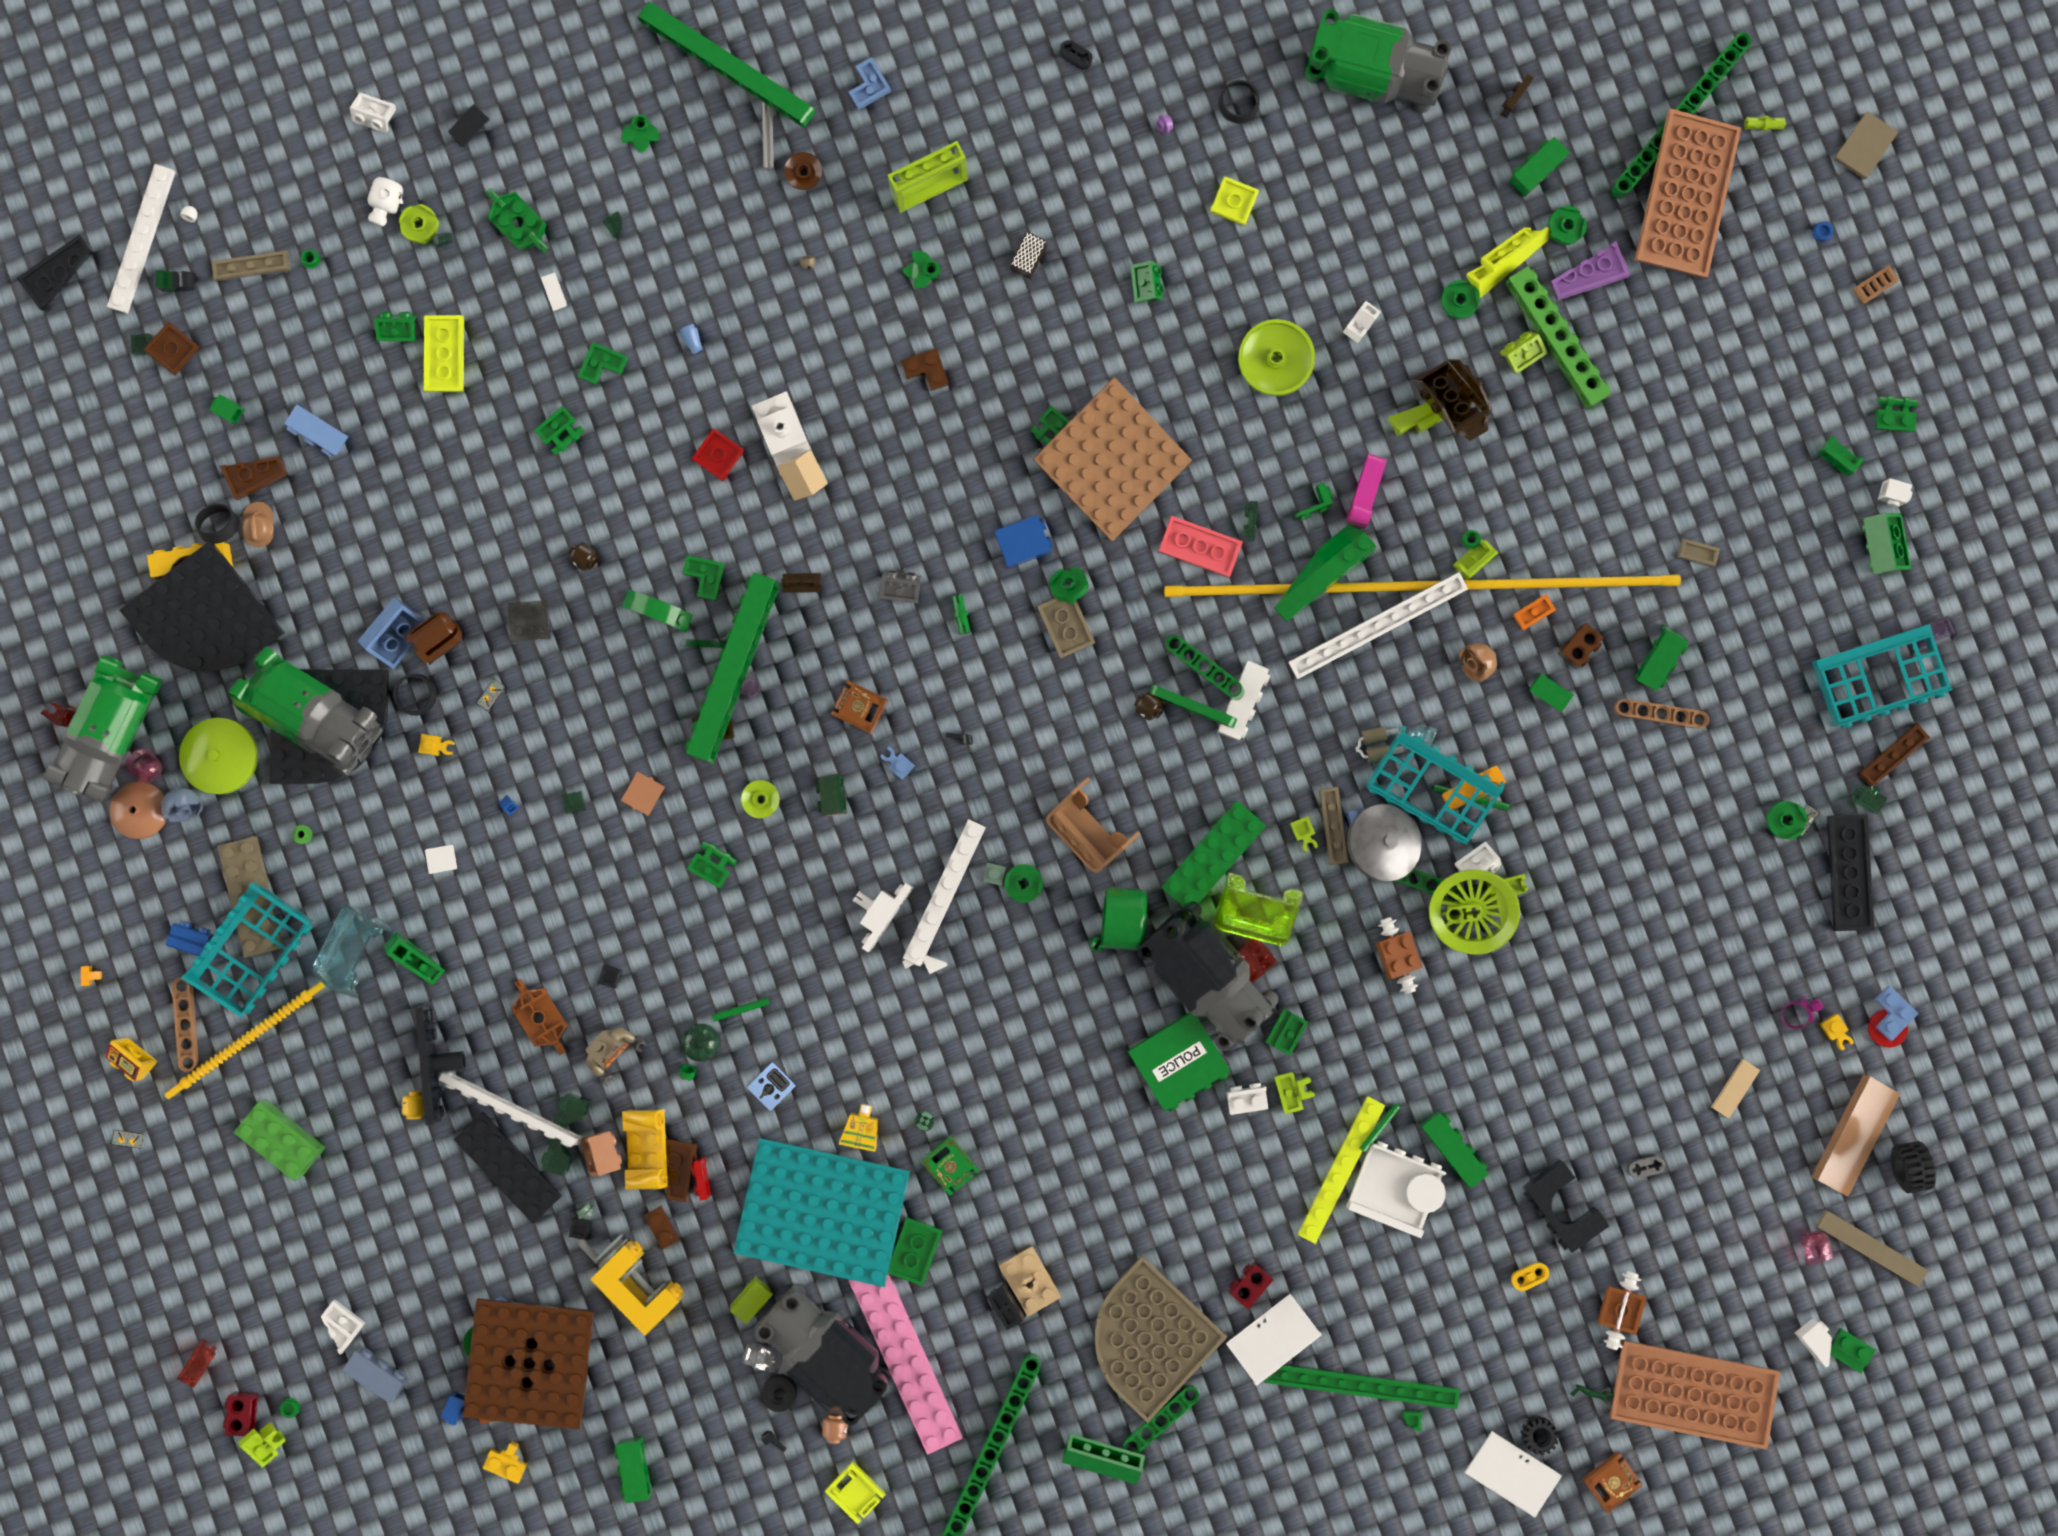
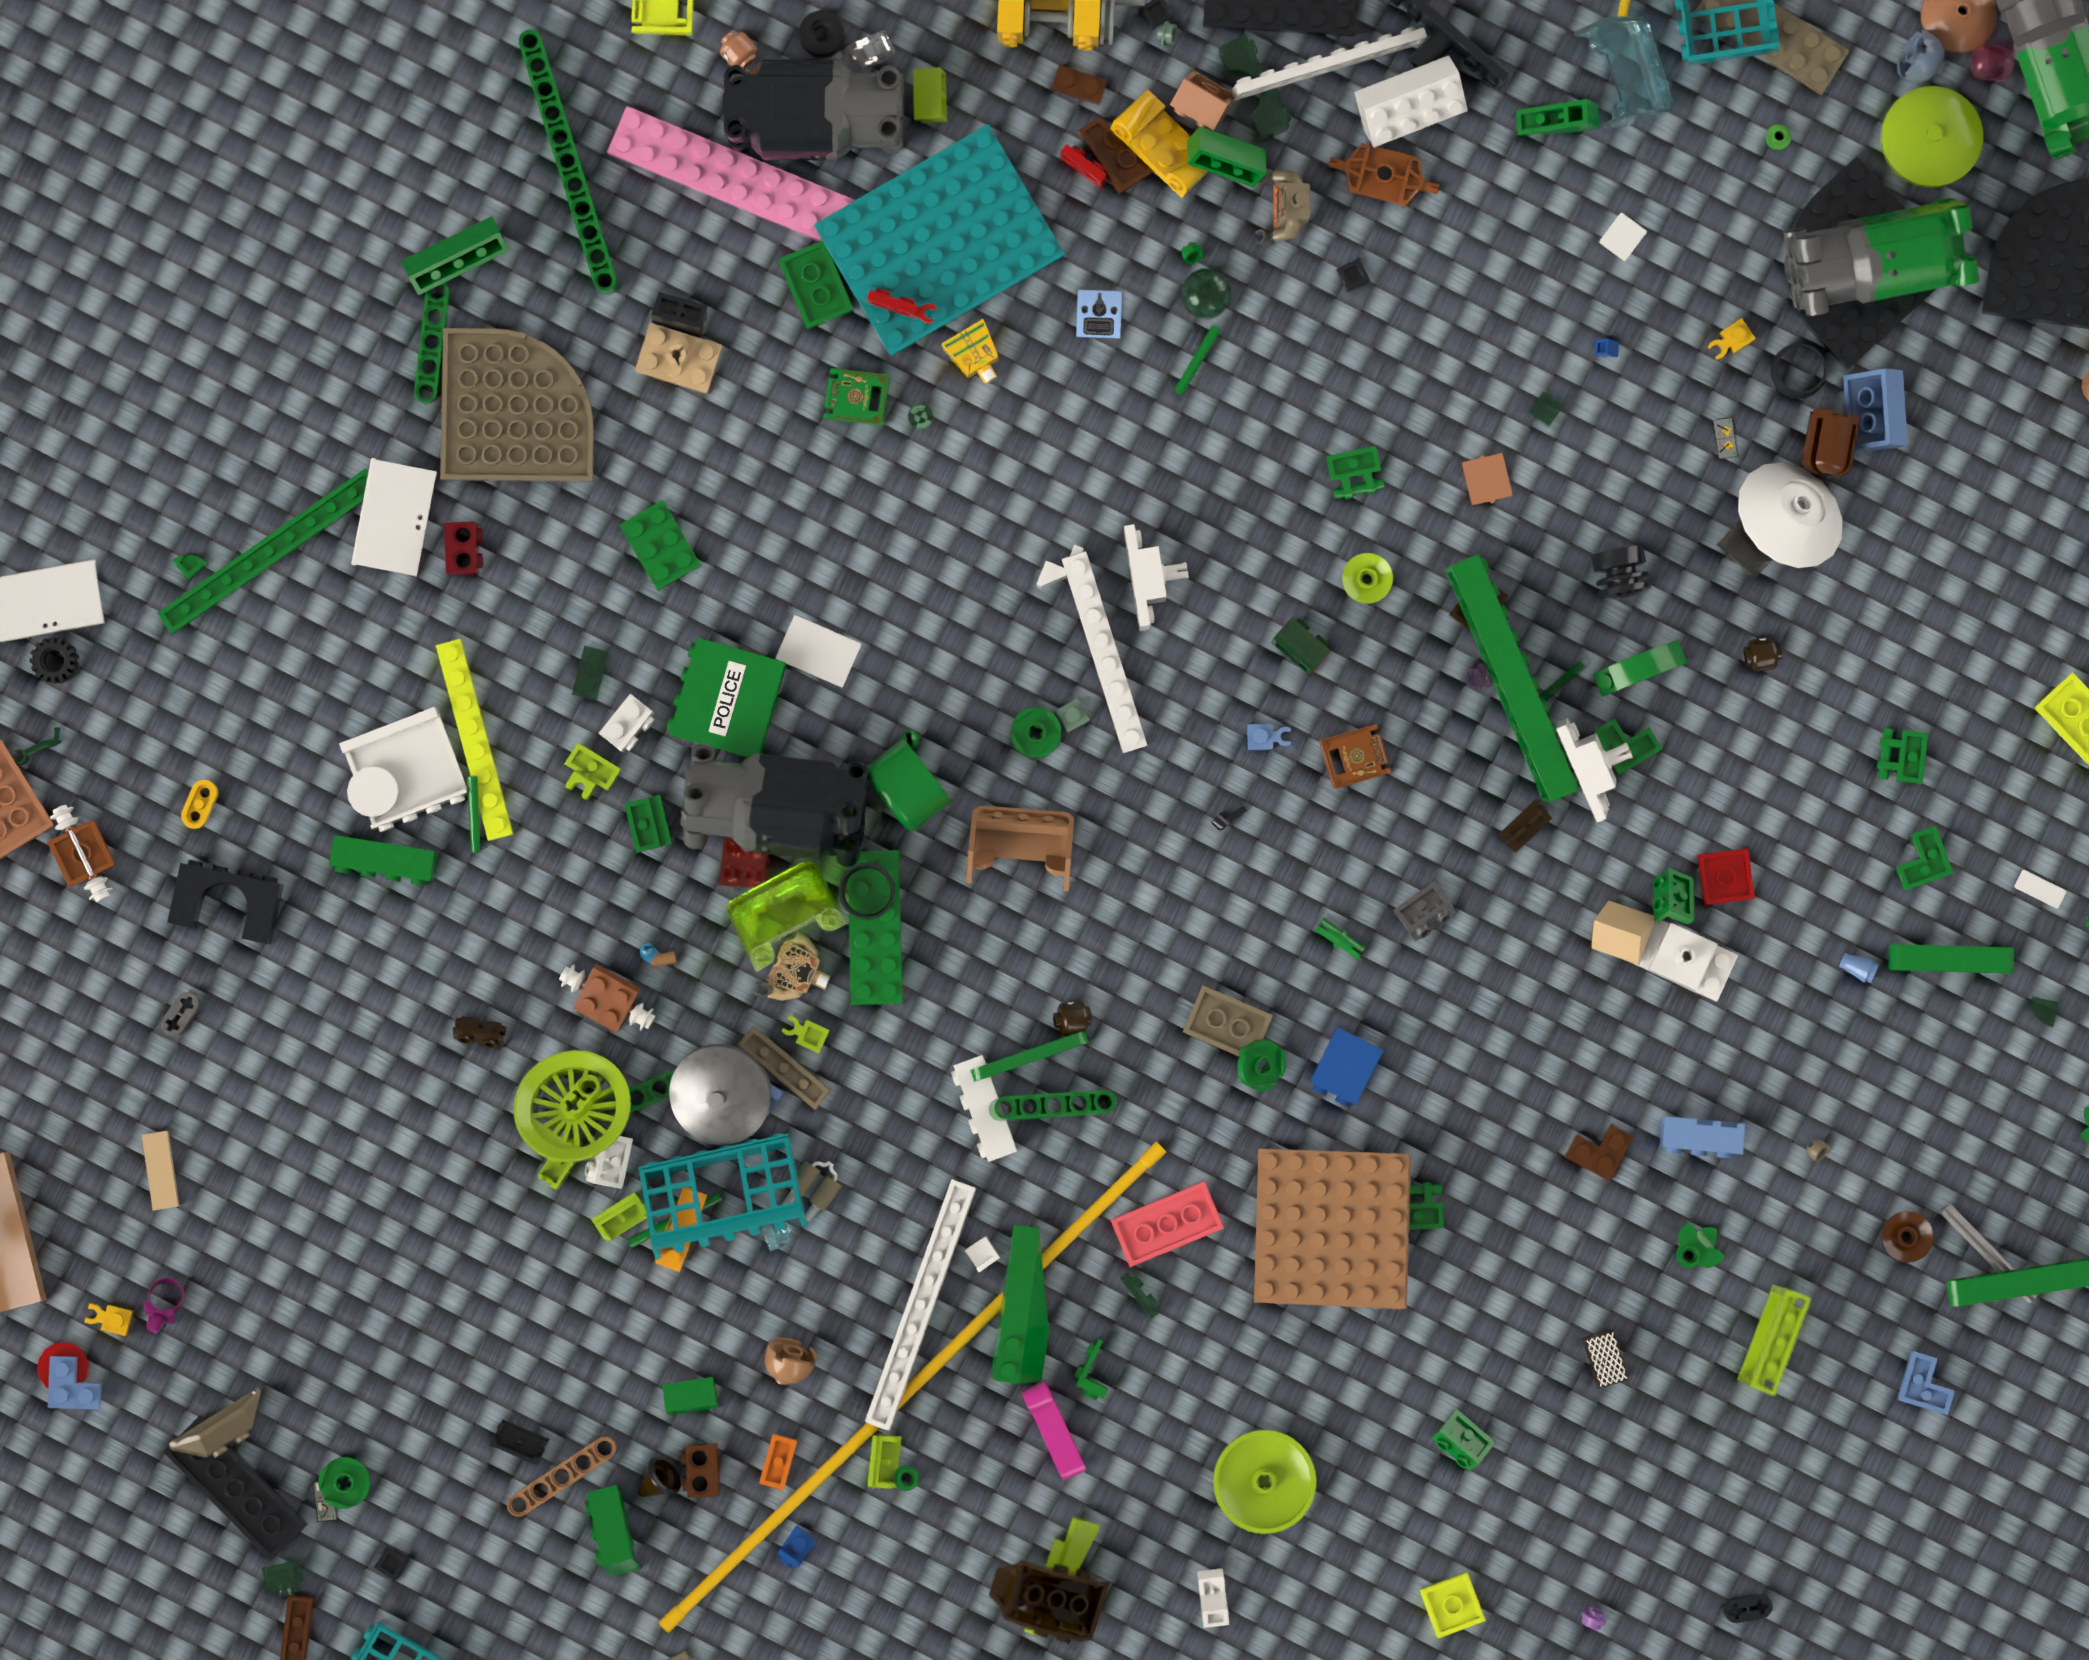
camera: 145 degrees right, 0 degrees up
none -> dark tan wedge [169,1388,261,1458]
none -> black tile [374,1545,410,1581]
none -> dark brown hinge [453,1016,507,1048]
none -> black hinge [490,1420,550,1465]
none -> clear green plate [572,646,610,701]
none -> lime hinge [591,1192,647,1242]
none -> green plate [619,500,702,591]
none -> dark brown hat [638,1457,681,1497]
none -> arm [640,943,677,967]
none -> torso [753,922,831,1001]
none -> white sticker [775,615,861,688]
none -> blue bracket [777,1526,817,1568]
none -> black tyre [839,863,895,919]
none -> red plate [866,288,937,324]
none -> white panel [965,1236,1000,1272]
none -> green brick [1187,126,1266,187]
none -> white brick [1354,55,1468,147]
none -> white brick [1556,718,1633,822]
none -> black wheel [1591,545,1651,600]
none -> green bracket [1653,868,1694,925]
none -> medium blue wedge [1659,1116,1745,1158]
none -> white dish [1738,463,1843,568]
none -> green beam [1888,944,2014,974]

